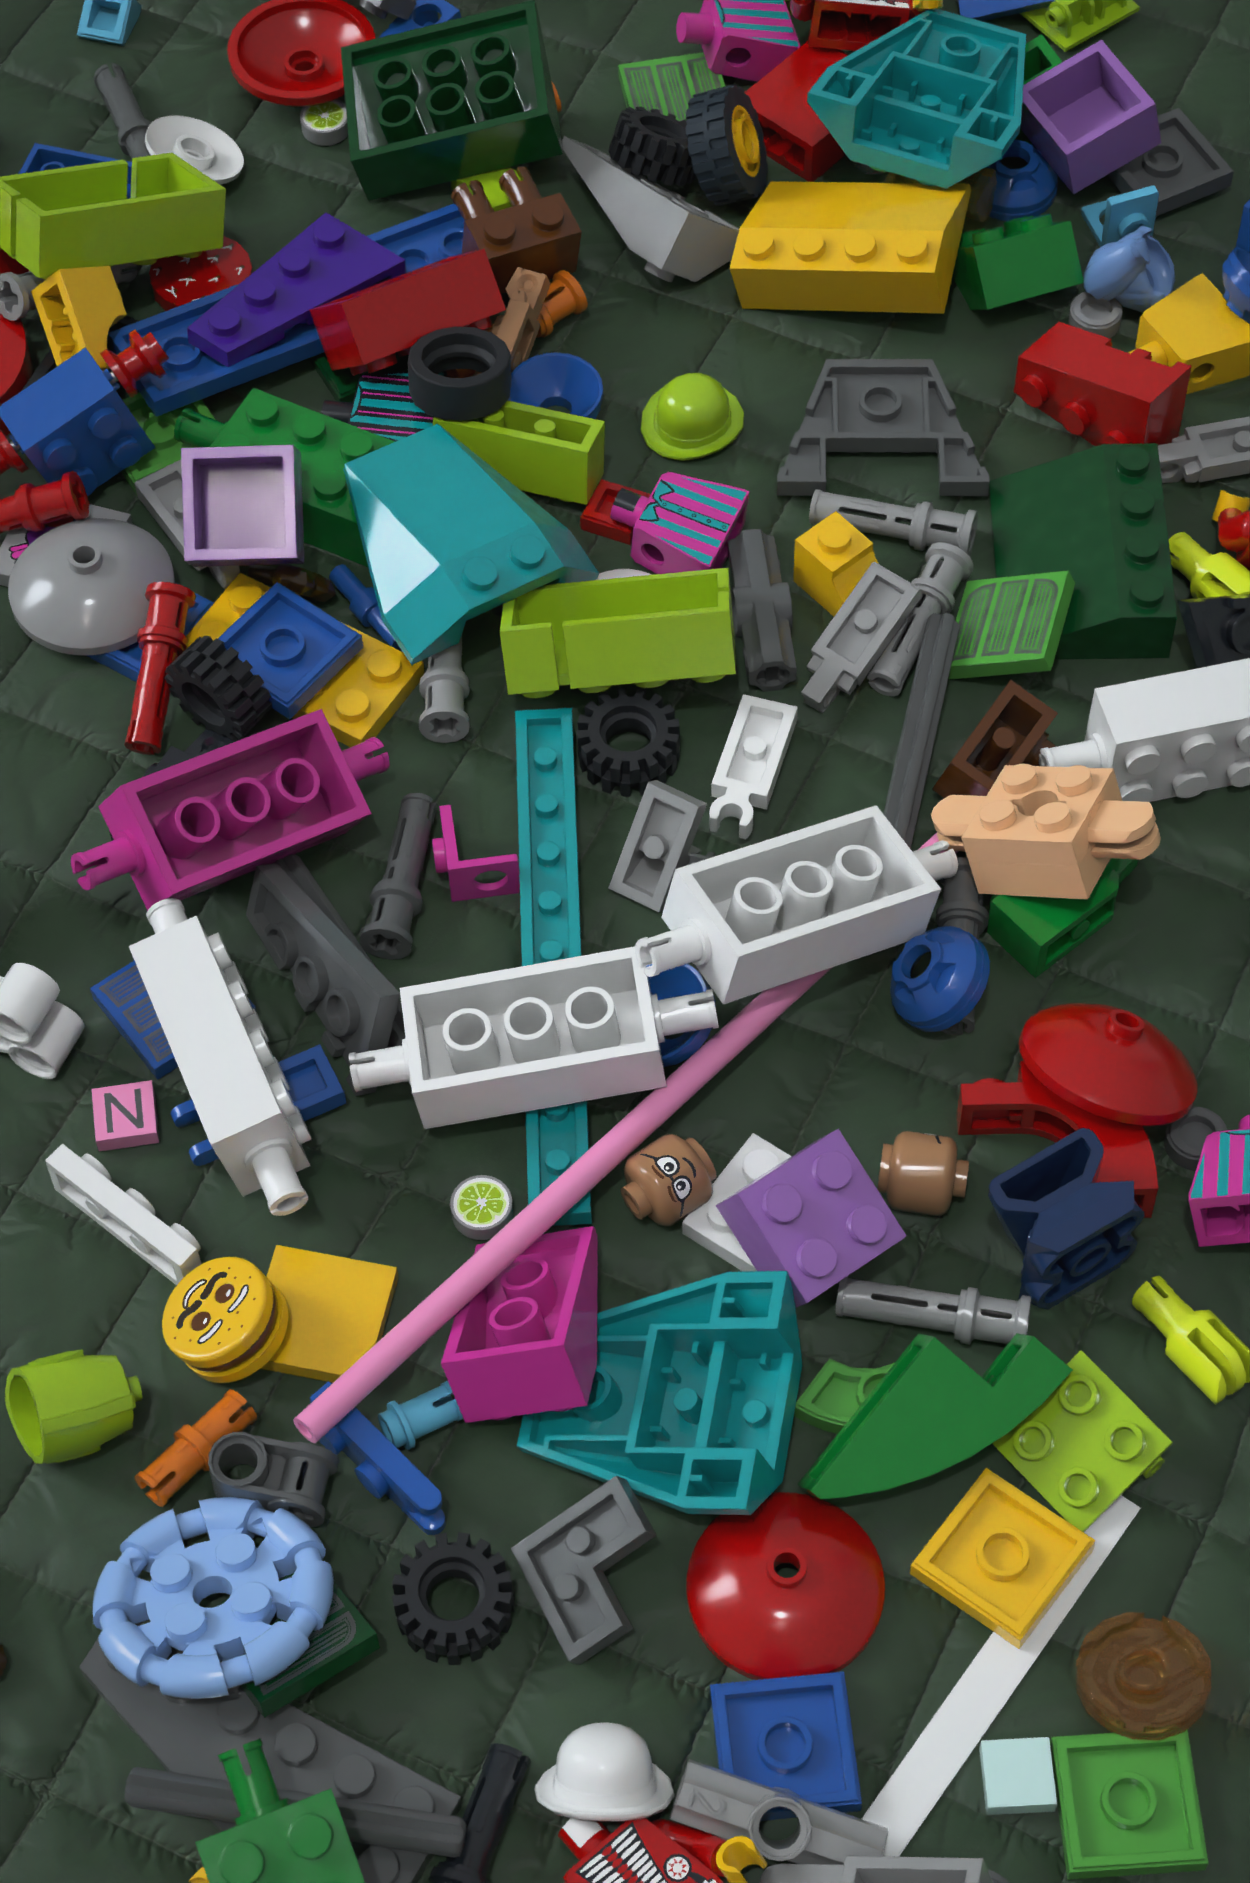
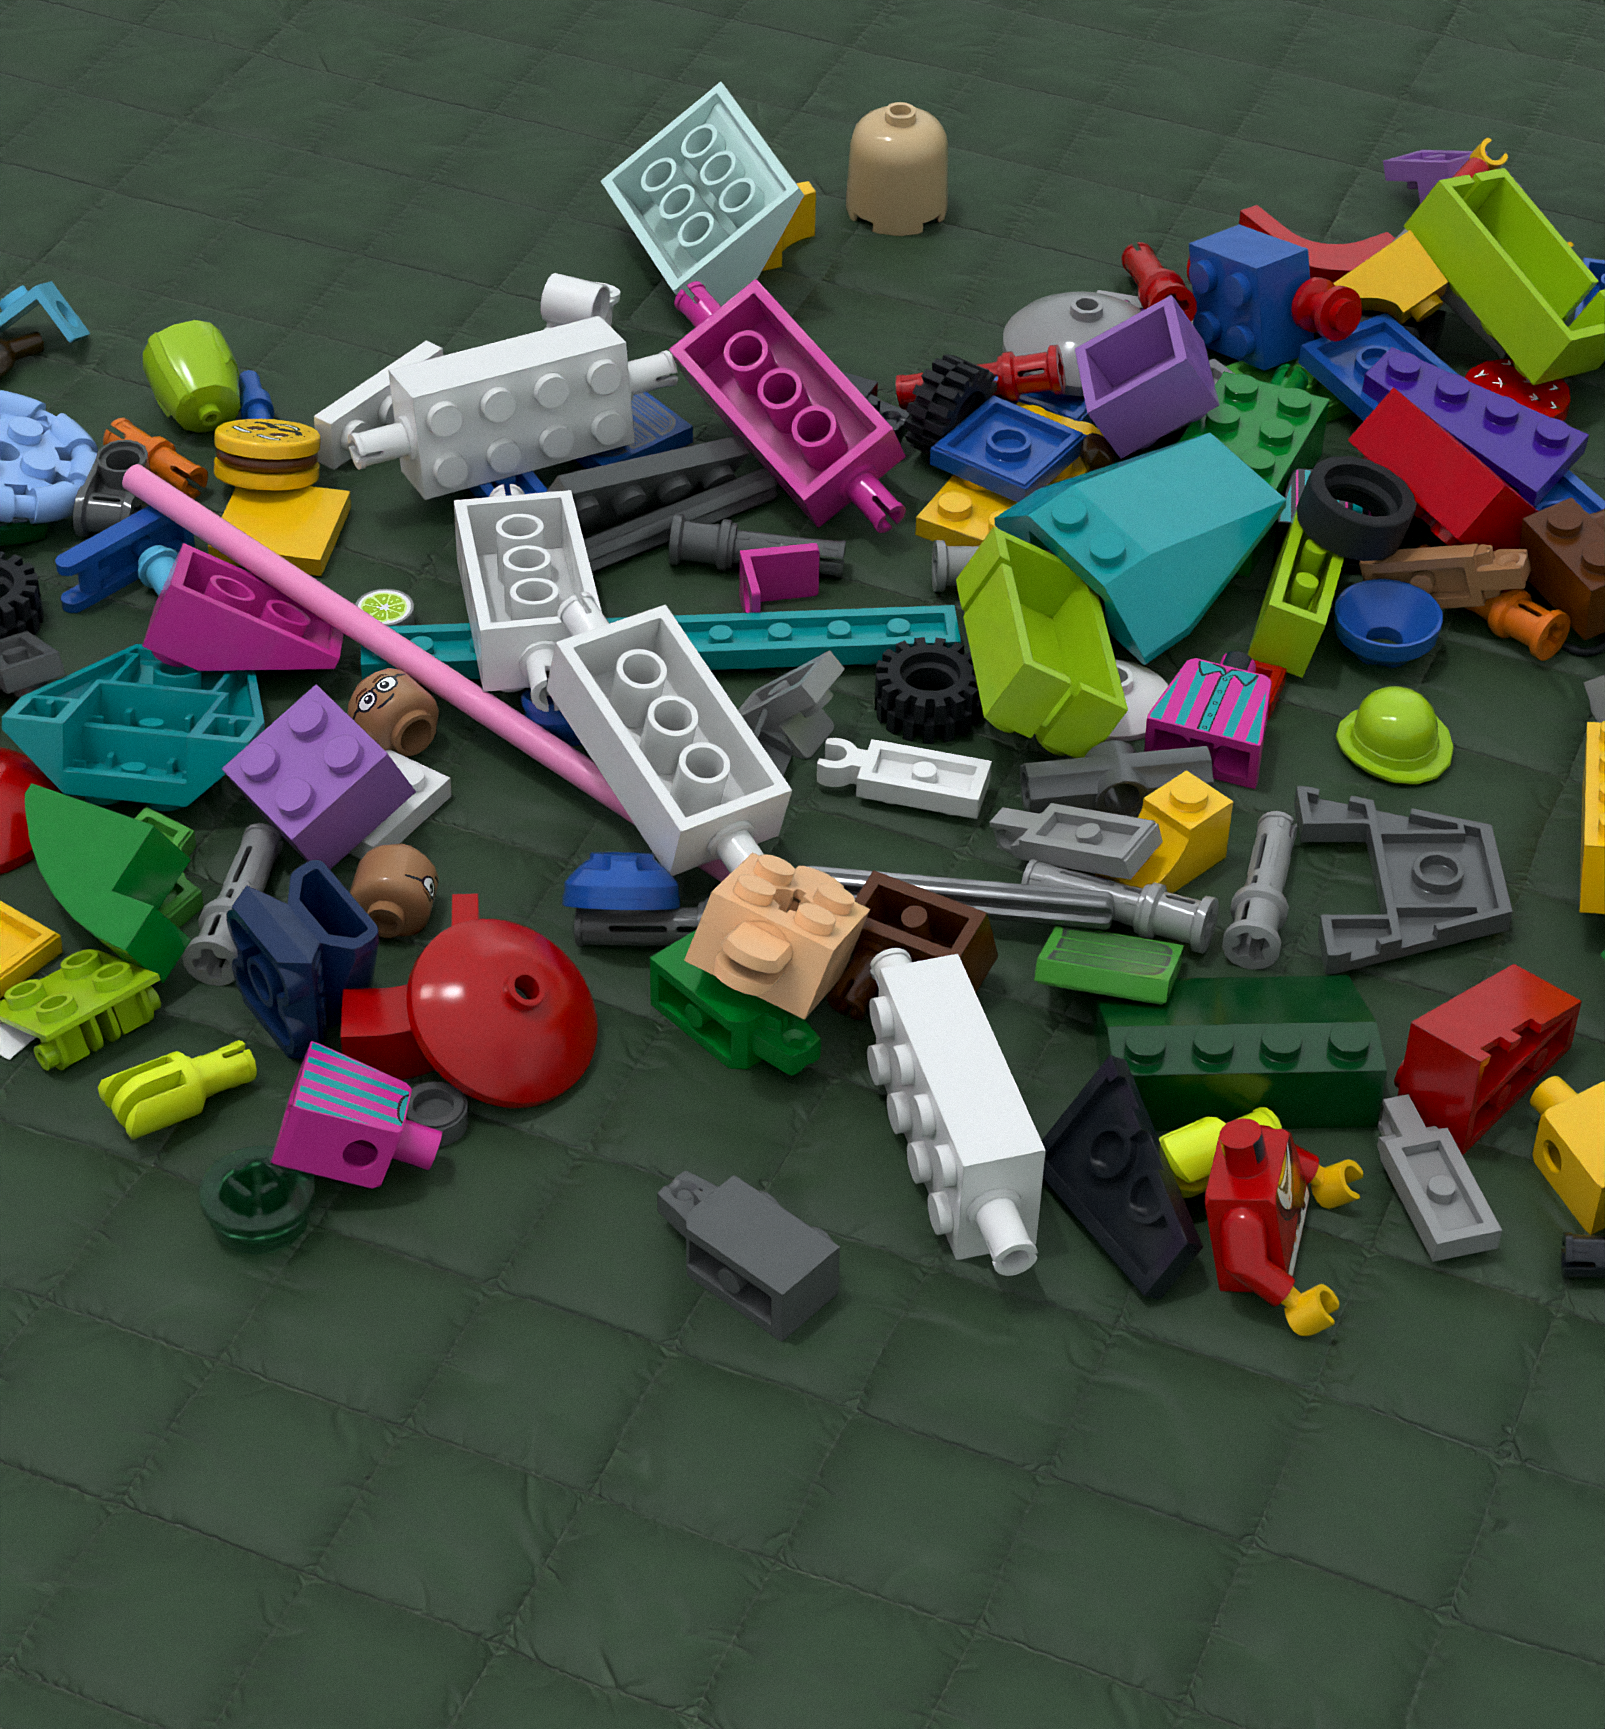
camera: 85 degrees right, 15 degrees down
none -> blue bar [238,370,274,419]

